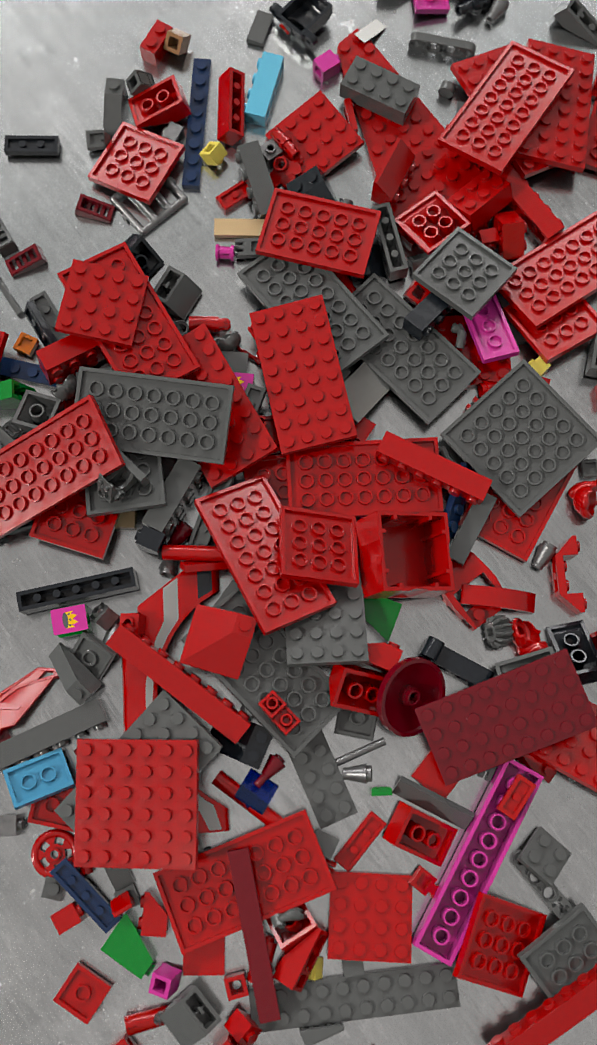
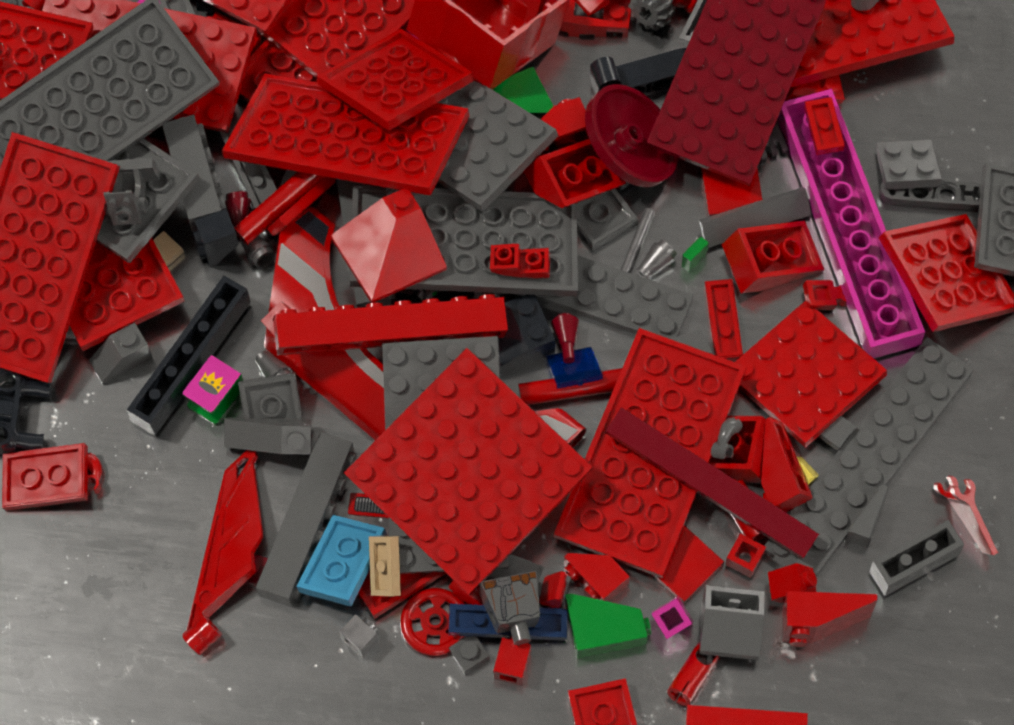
camera: 40 degrees left, 10 degrees down
flat silver plate [90,602,119,631] -> none
none -> dark grey slope [89,322,152,384]
none -> tan plate [369,536,401,596]
none -> dark grey torso [478,571,540,645]

